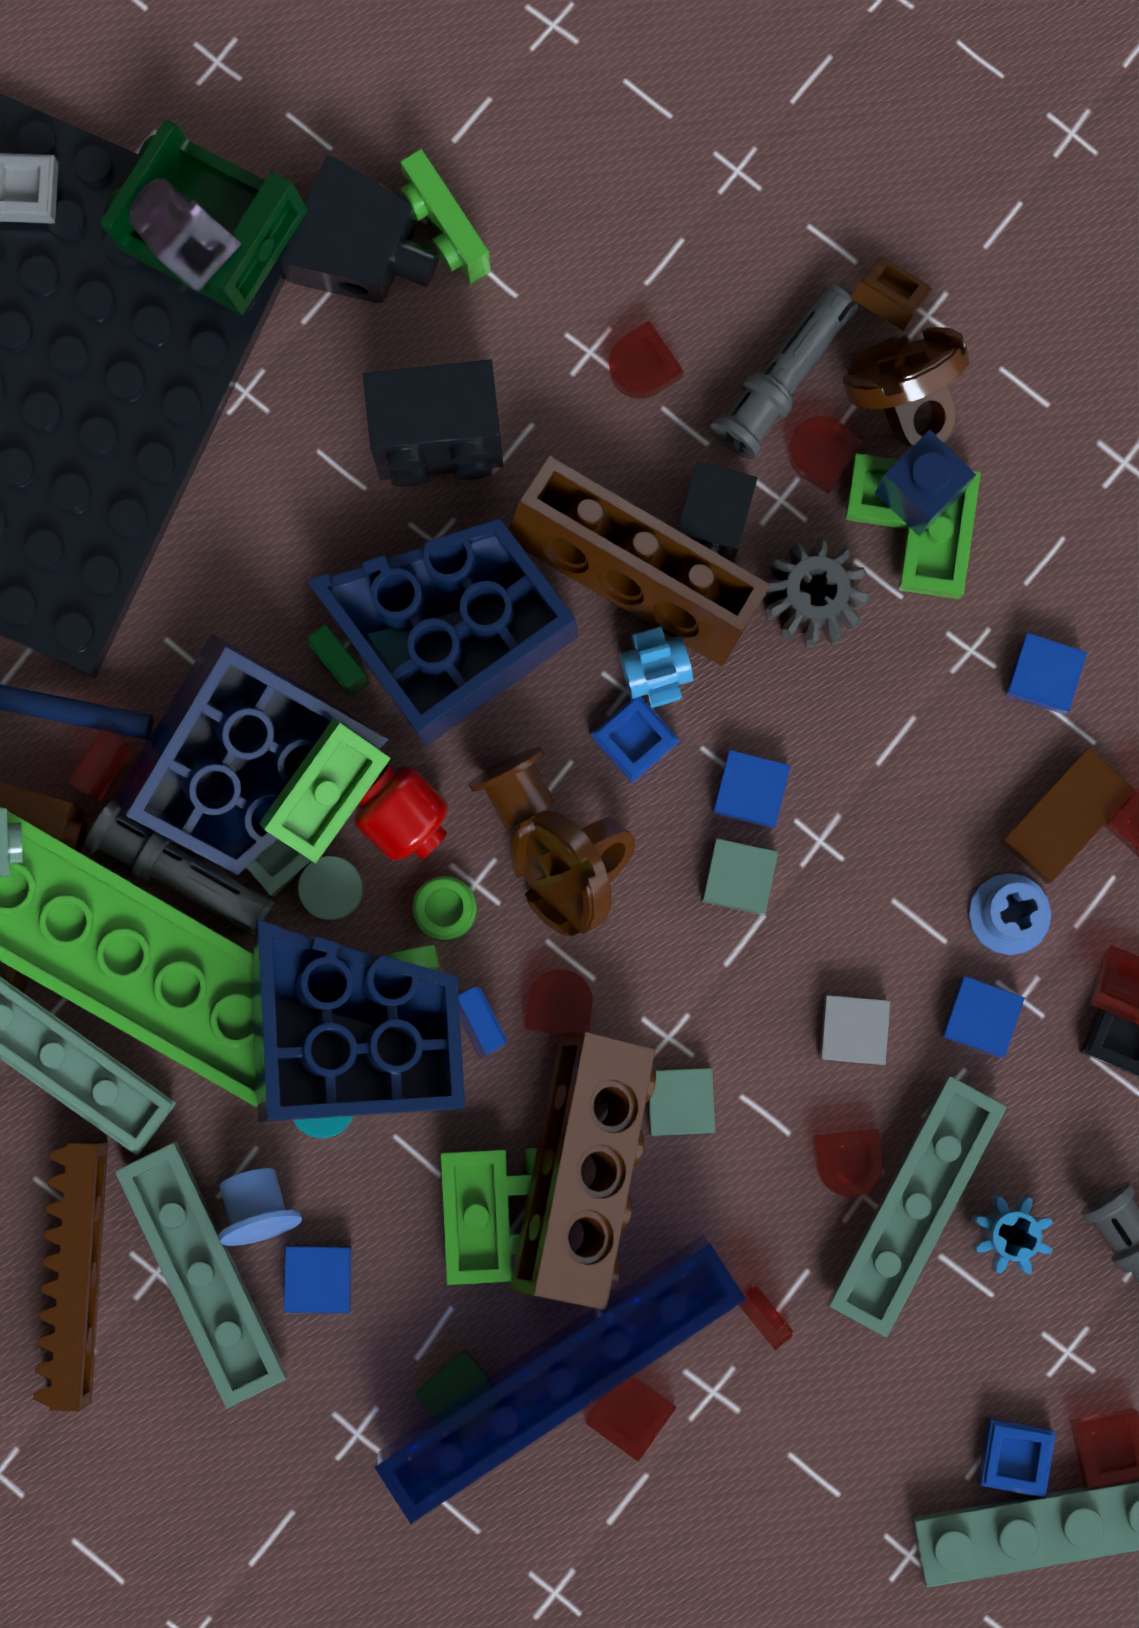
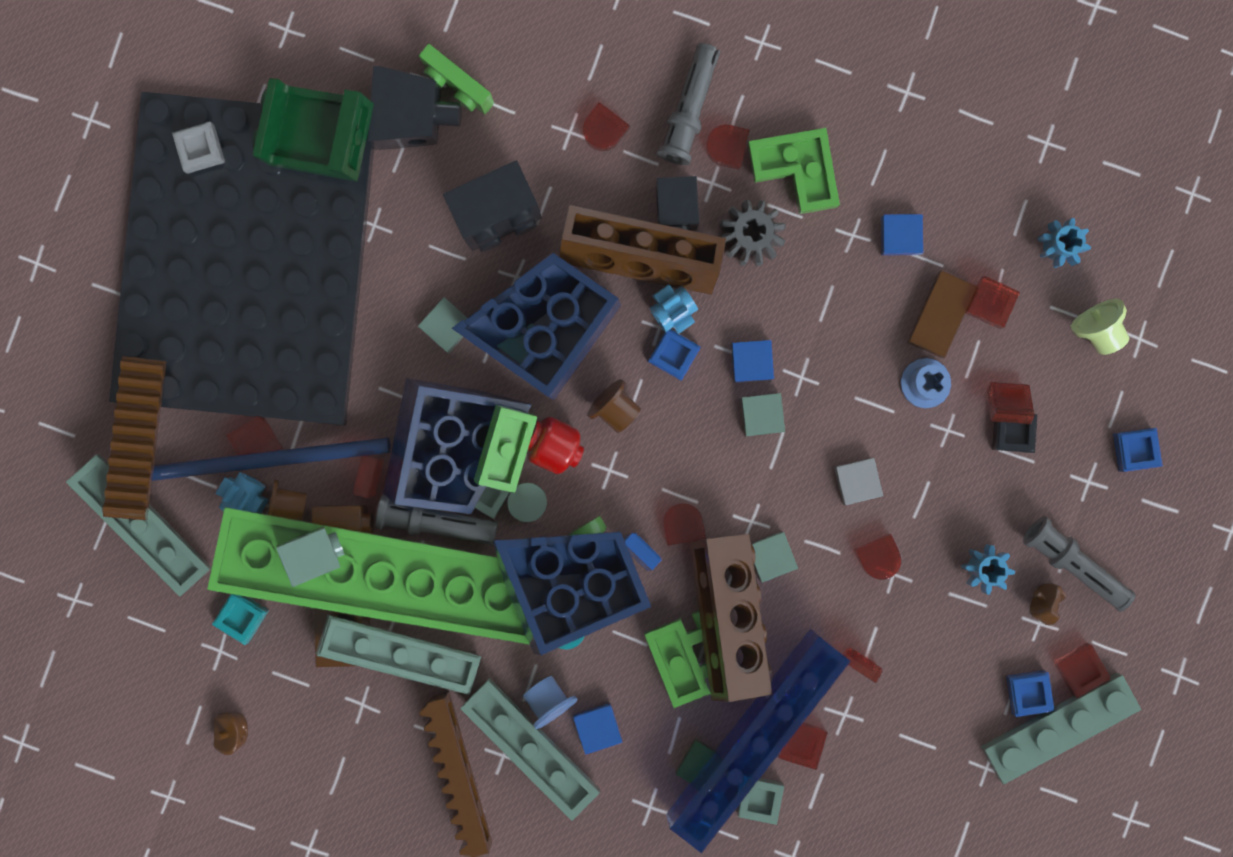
camera: 20 degrees left, 5 degrees up
clear purple leg [128,178,241,292] -> none
dark green tile [308,624,370,697] -> none
bright green tile [412,876,477,941] -> none
reddish brown tile [510,811,635,937] -> none
sand green plate [826,1076,1007,1338] -> none
reddish brown tile [843,327,970,447] -> none
reddish brown tile [851,256,932,331] -> none
dark blue brick [875,430,976,537] -> none
blue tile [941,976,1025,1058] -> none
none -> sand green tile [418,297,467,353]
none -> sand green tile [737,775,784,825]
none -> reddish brown piece [1029,583,1067,626]

